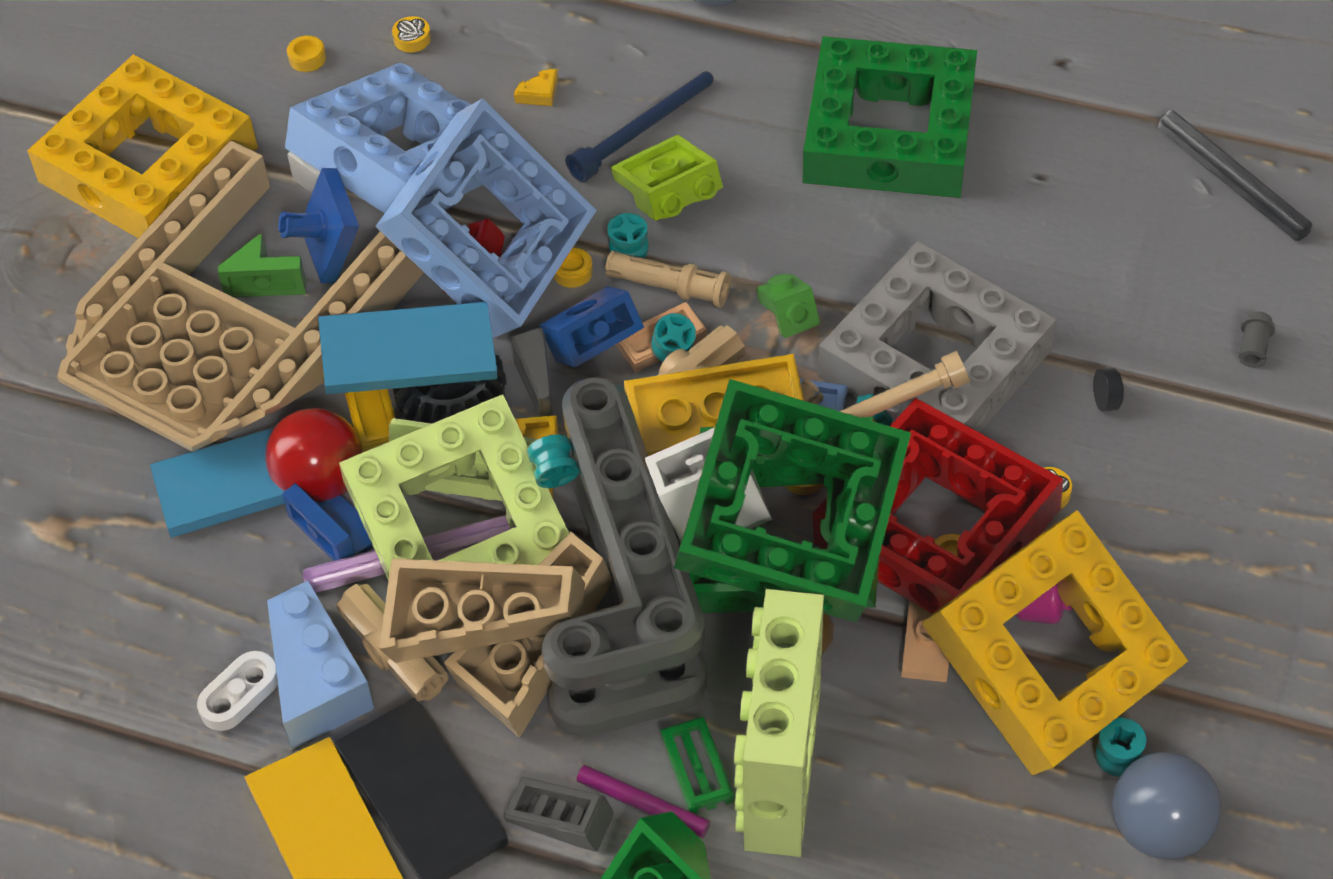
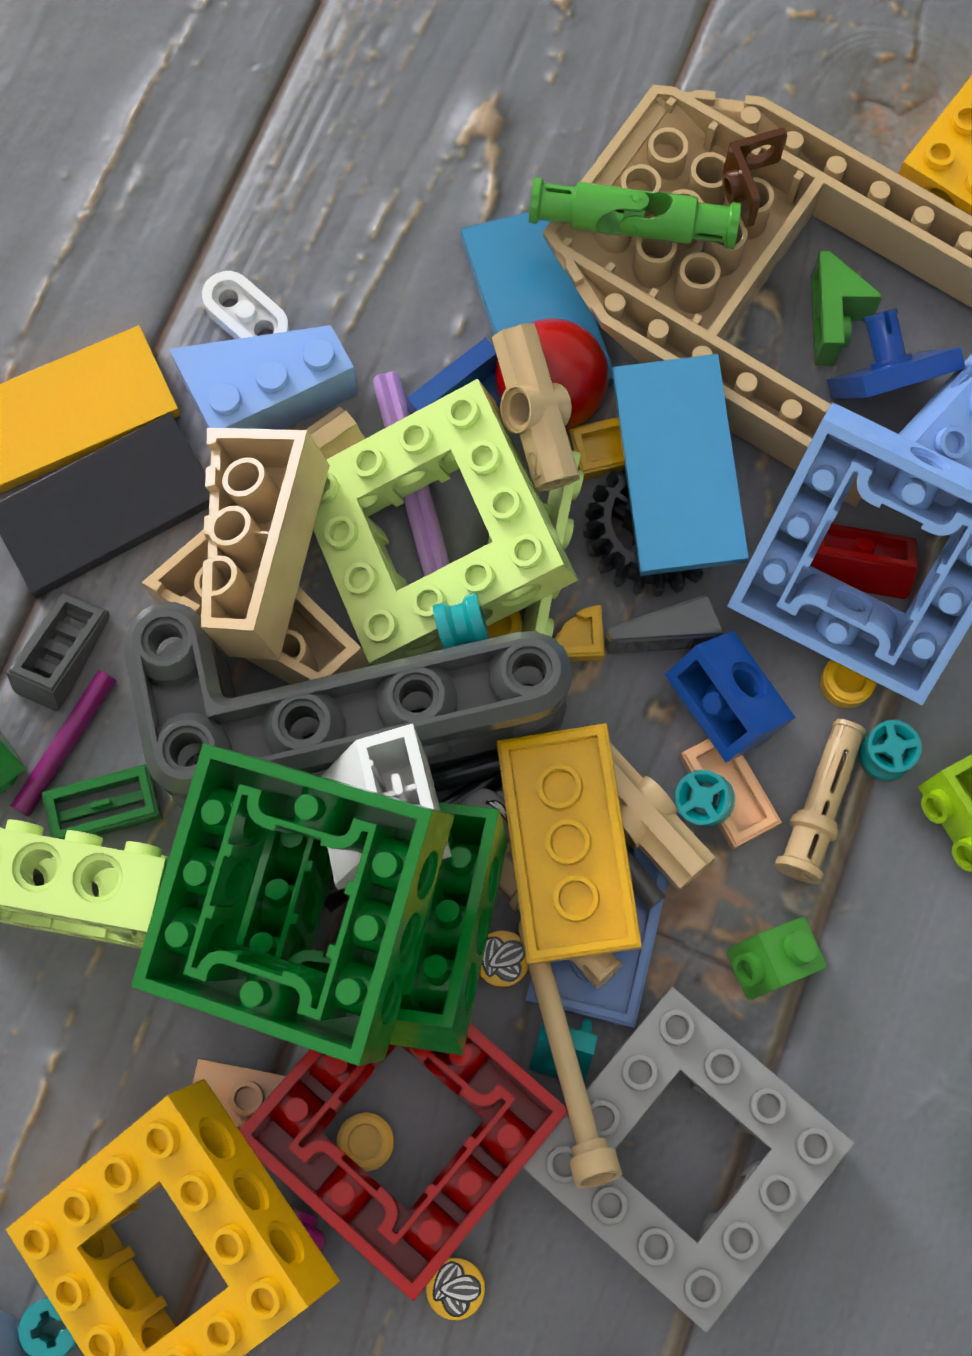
camera: 90 degrees right, 20 degrees up
none -> tan piece [492,323,580,492]
none -> bright green piece [529,177,741,249]
none -> reddish brown bracket [722,128,788,227]

